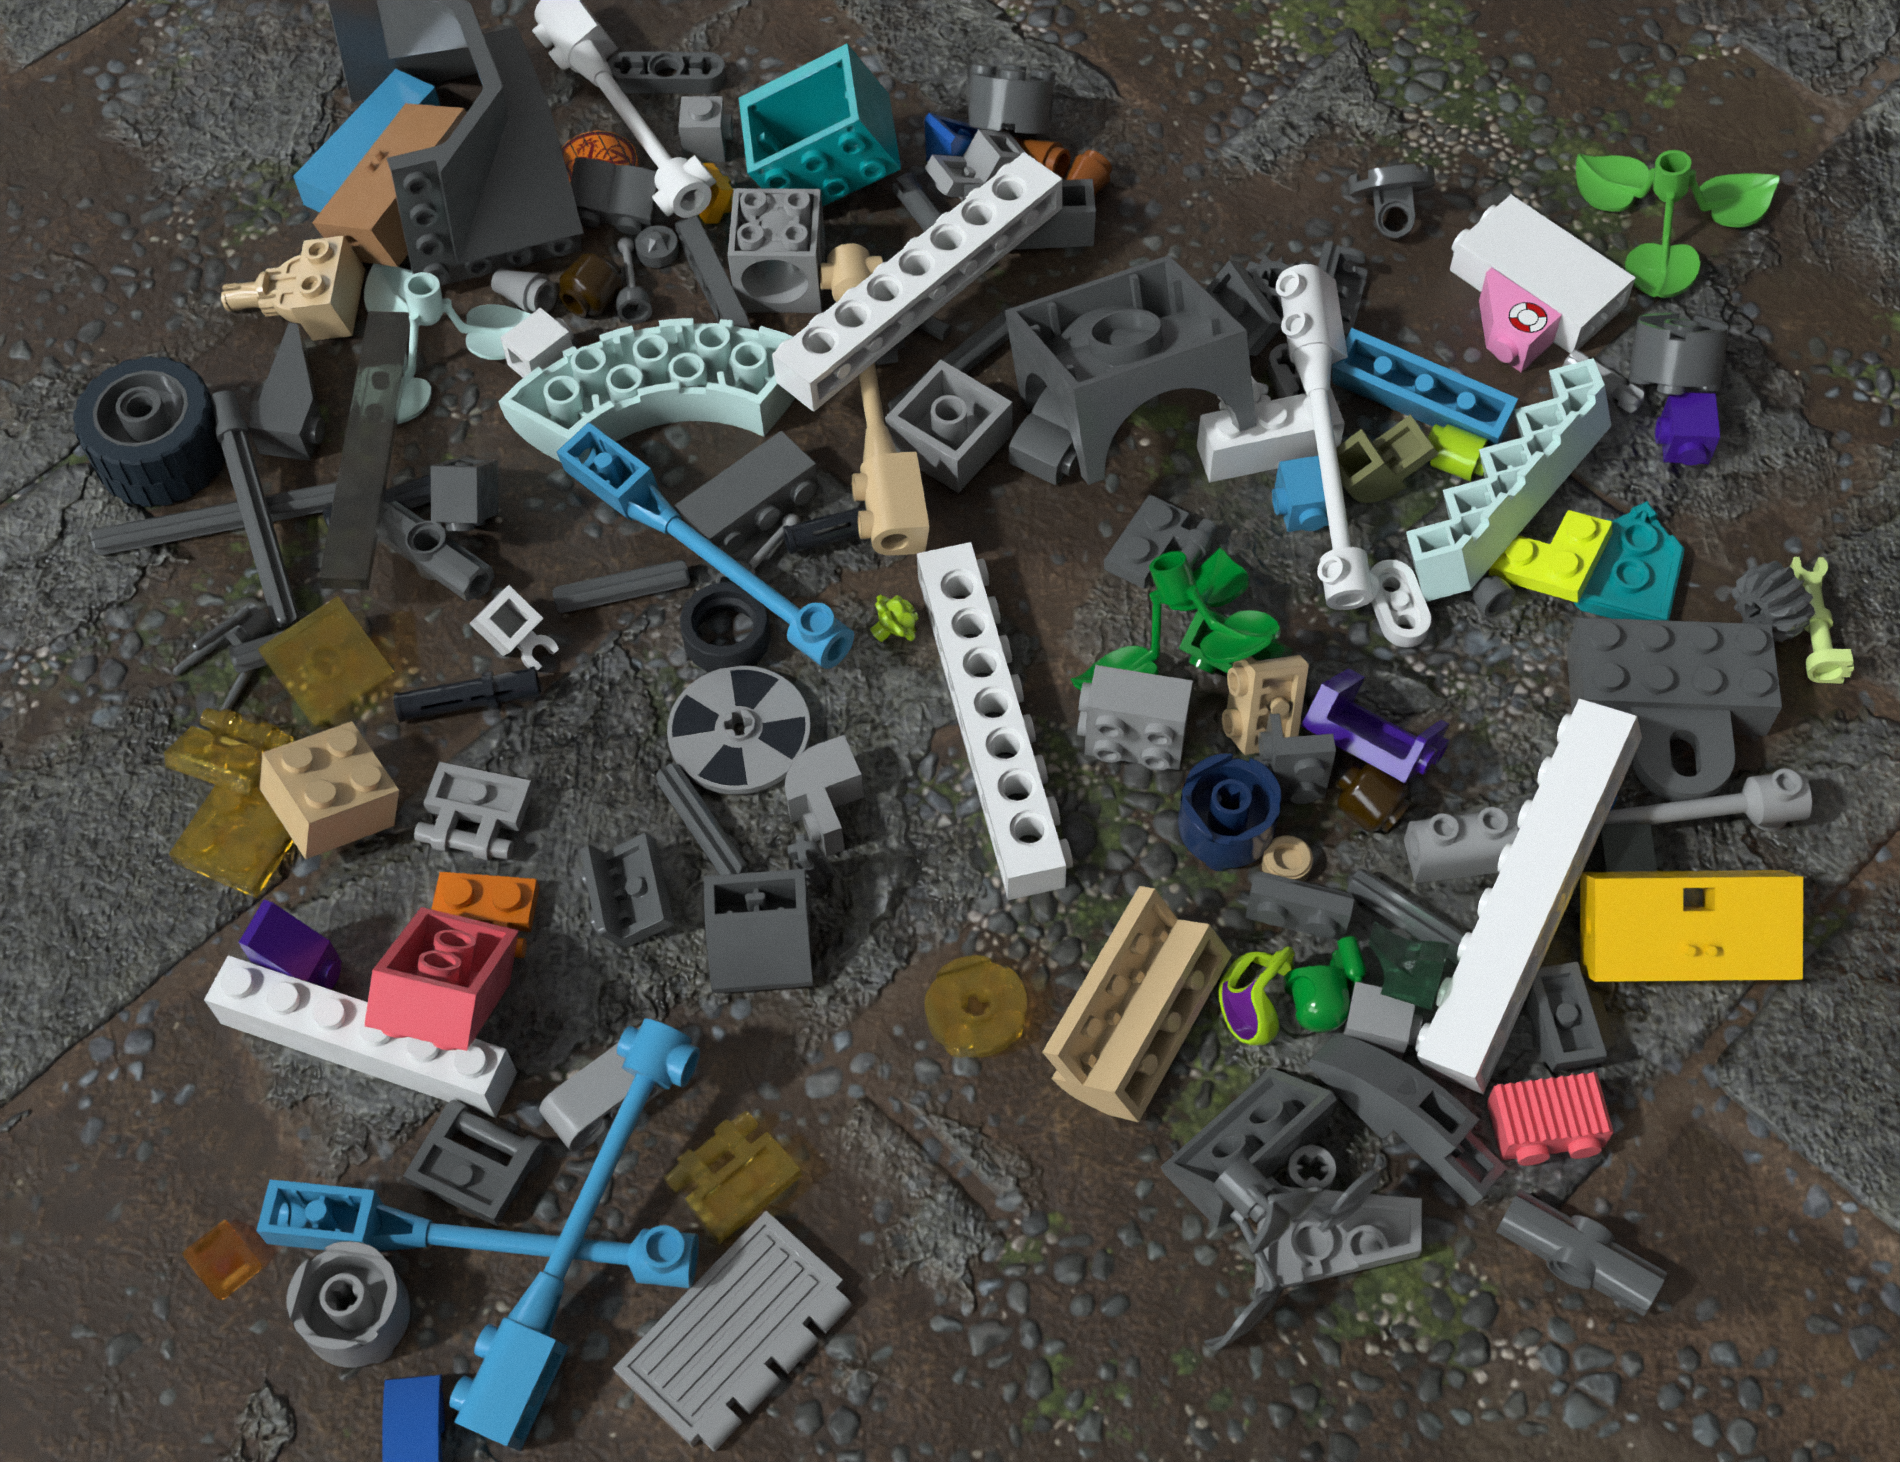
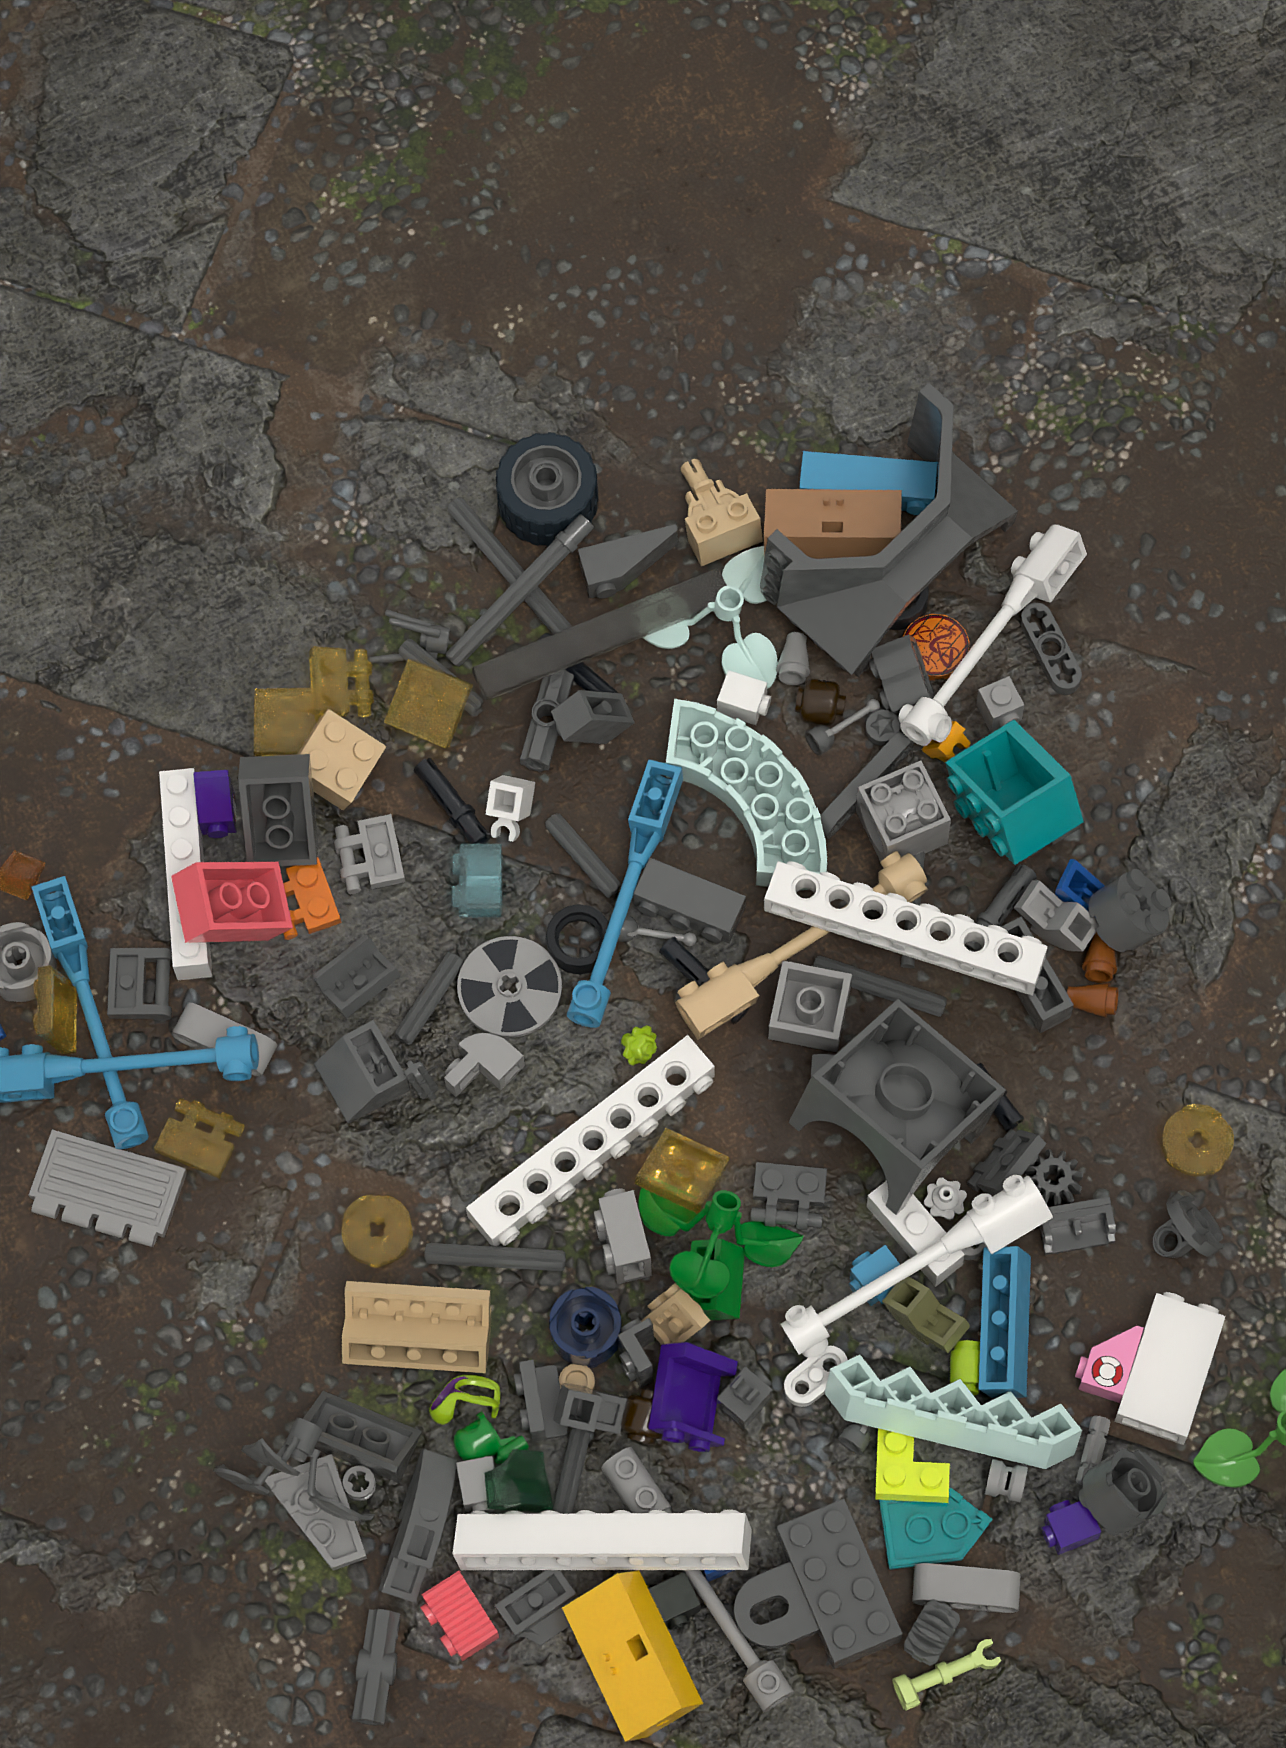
camera: 65 degrees right, 10 degrees up
none -> clear yellow plate [33,966,77,1054]
none -> dark grey brick [238,754,318,866]
none -> dark grey axle [424,1243,566,1271]
none -> clear light blue brick [452,844,503,917]
none -> dark grey brick [553,1383,627,1434]
none -> clear yellow plate [635,1128,730,1213]
none -> dark grey brick [717,1367,773,1429]
none -> light grey beam [912,1563,1021,1613]
none -> light grey wheel [985,1459,1028,1503]
none -> clear yellow plate [1161,1104,1234,1176]

